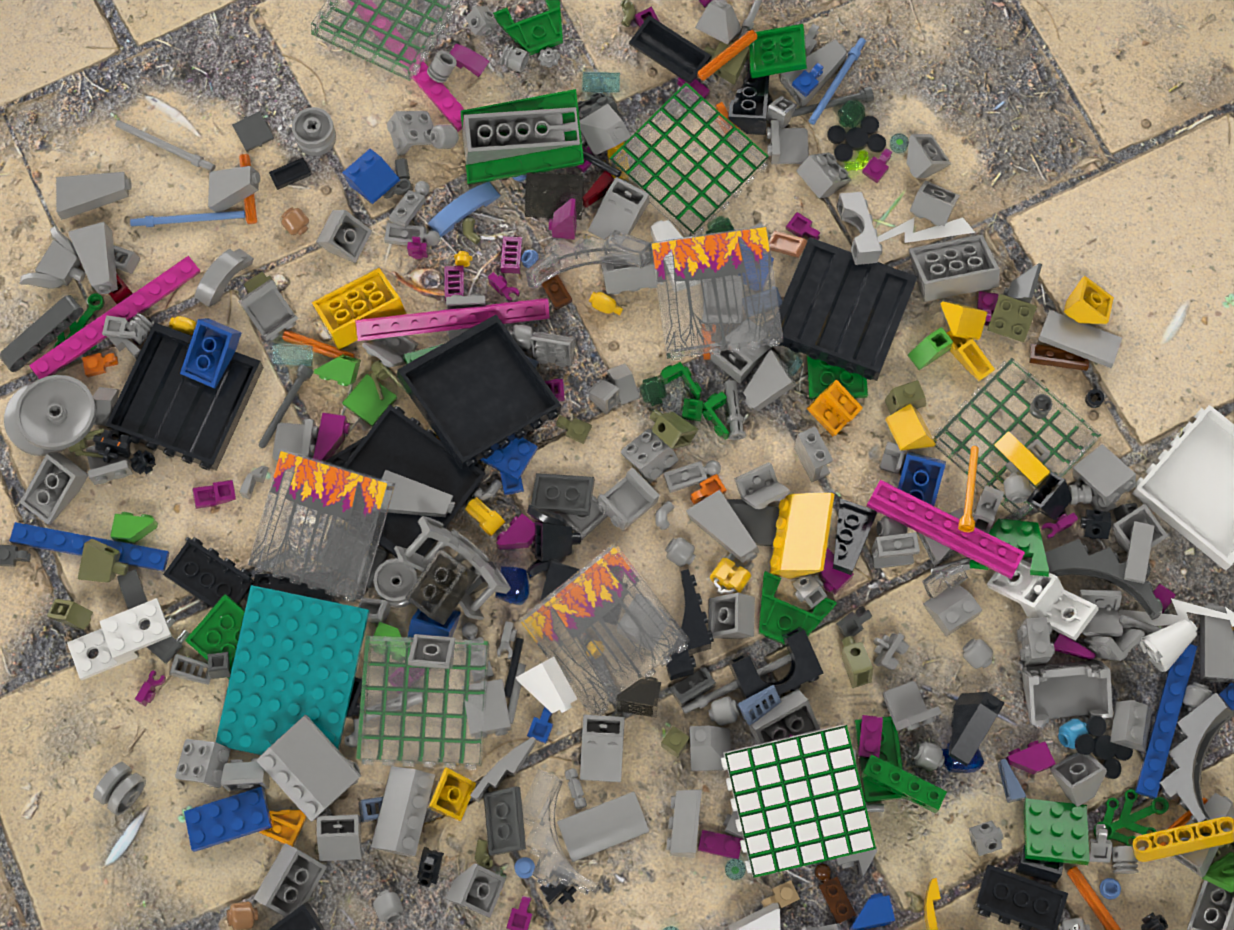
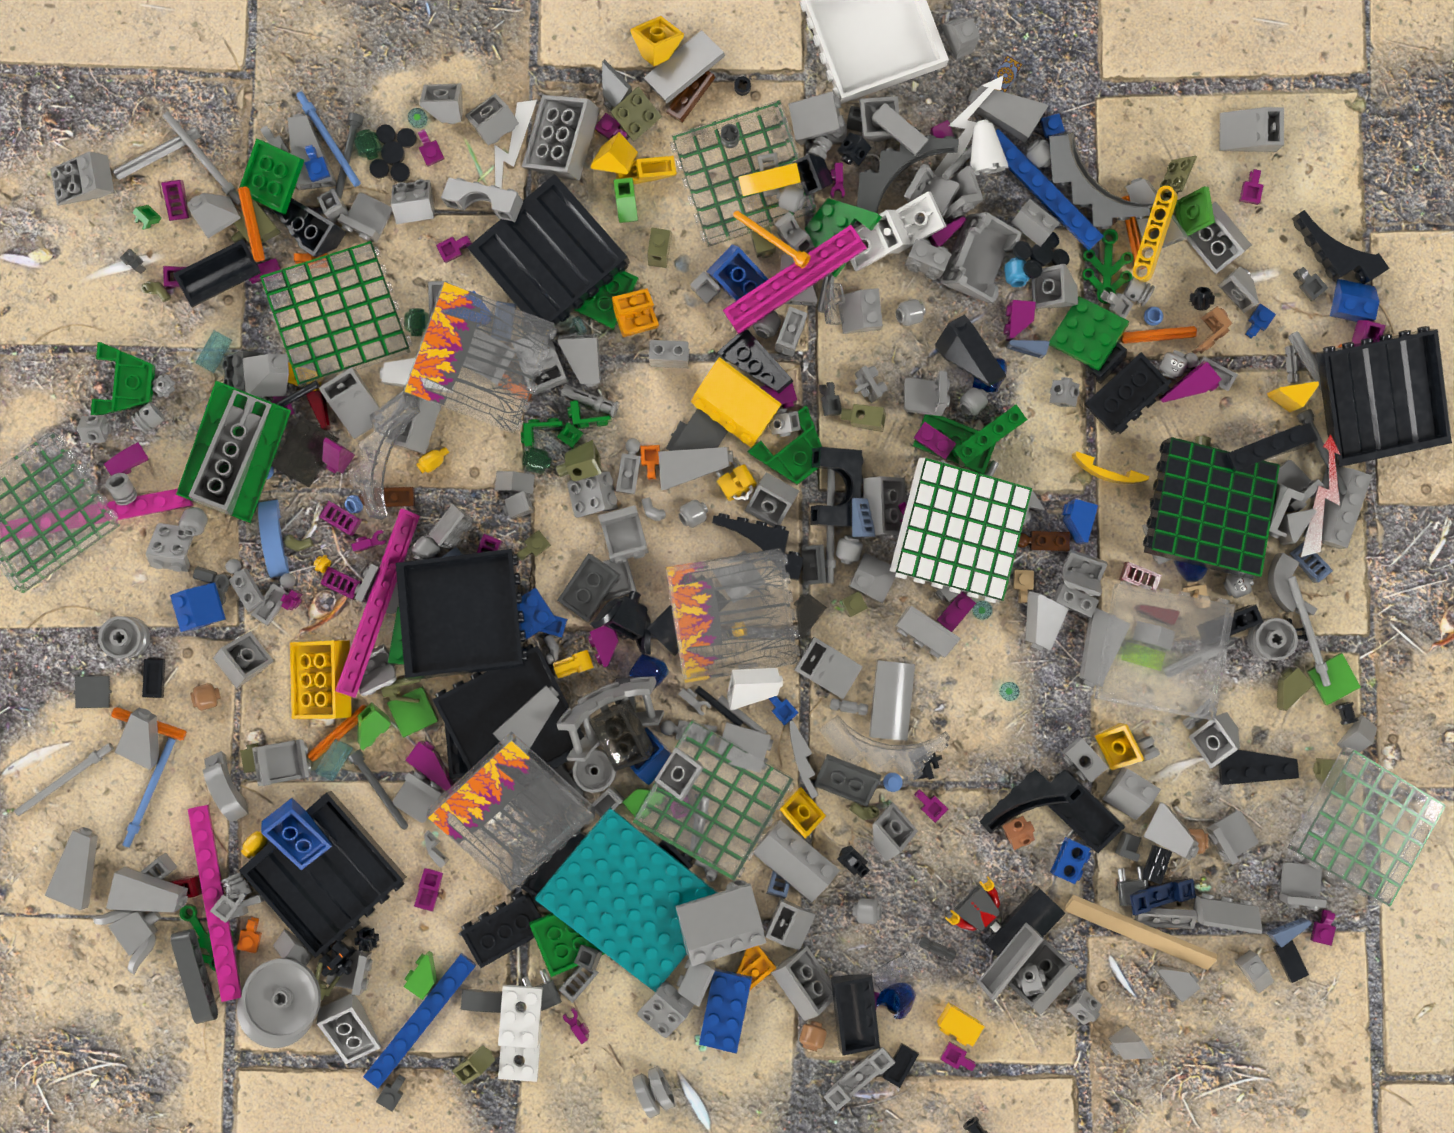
camera: 65 degrees left, 15 degrees up
olive torso [78,539,129,582] -> none
light grey bracket [734,462,790,509] -> none
nougat tile [768,231,807,258] -> none
clear neon green arm [844,150,869,171] -> none
yellow slope [886,403,936,451] -> none
none -> olive brick [751,226,776,258]

